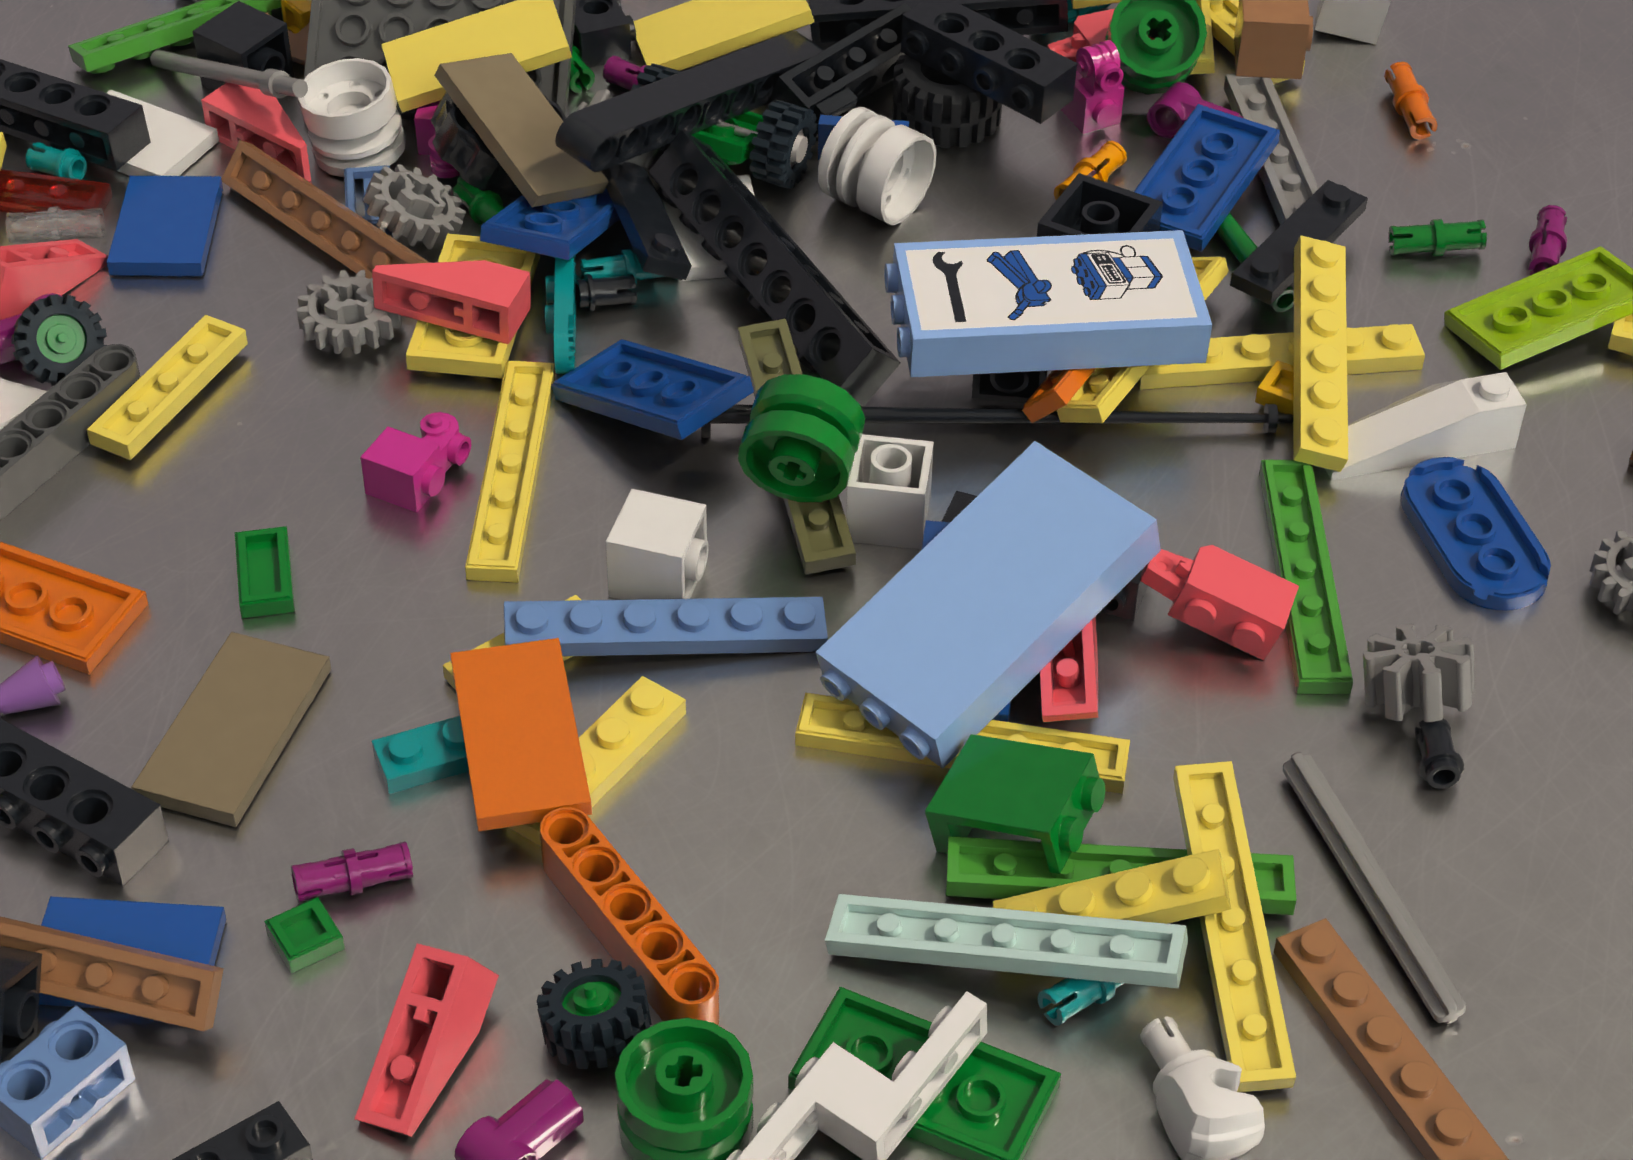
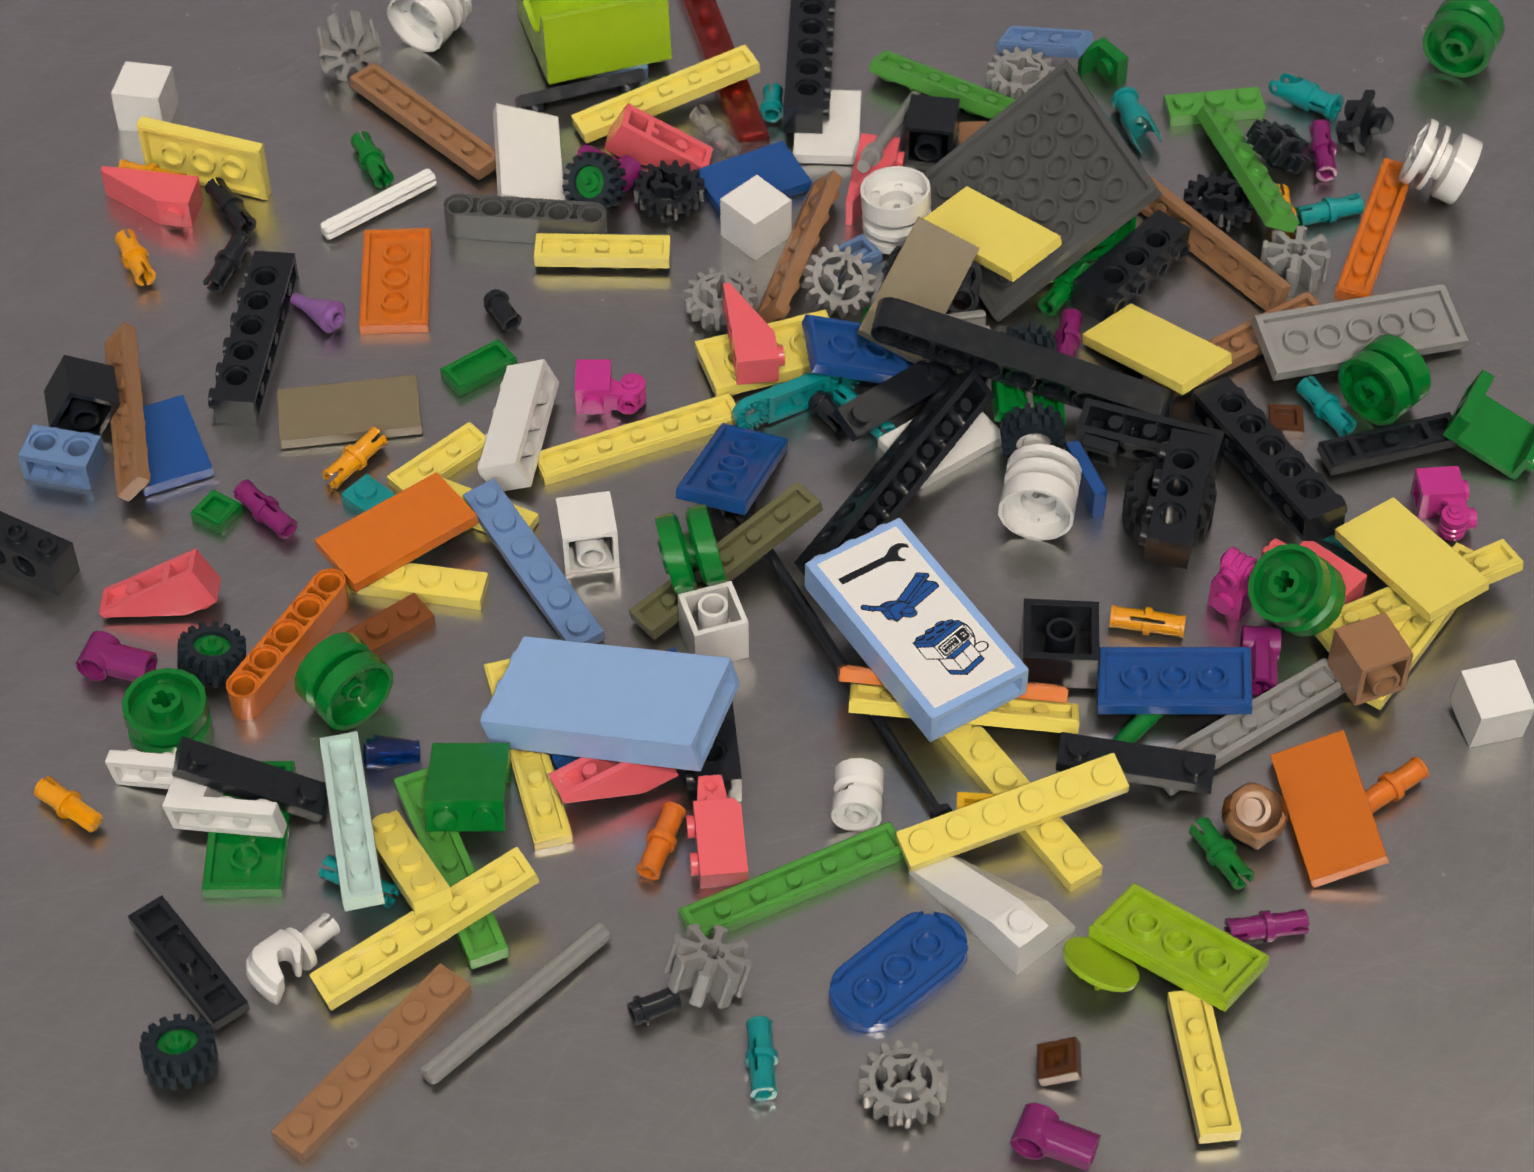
camera: 65 degrees right, 5 degrees up
none -> black plate [172,736,327,822]
none -> green wheel [294,632,393,731]
none -> light orange pin [322,427,388,489]
none -> dark orange plate [345,593,436,657]
none -> clear blue cone [363,734,420,773]
none -> light yellow tile [387,422,486,493]
none -> white brick [477,359,559,491]
none -> black pin [483,289,522,332]
none -> black gear [633,160,705,221]
none -> orange pin [636,802,687,880]
none -> white head [720,175,792,261]
none -> teal pin [745,1016,778,1101]
none -> white wheel [831,758,885,832]
none -> lime piece [1062,937,1139,992]
none -> medium nougat hair [1222,782,1289,850]
none -> orange tile [1270,730,1390,888]

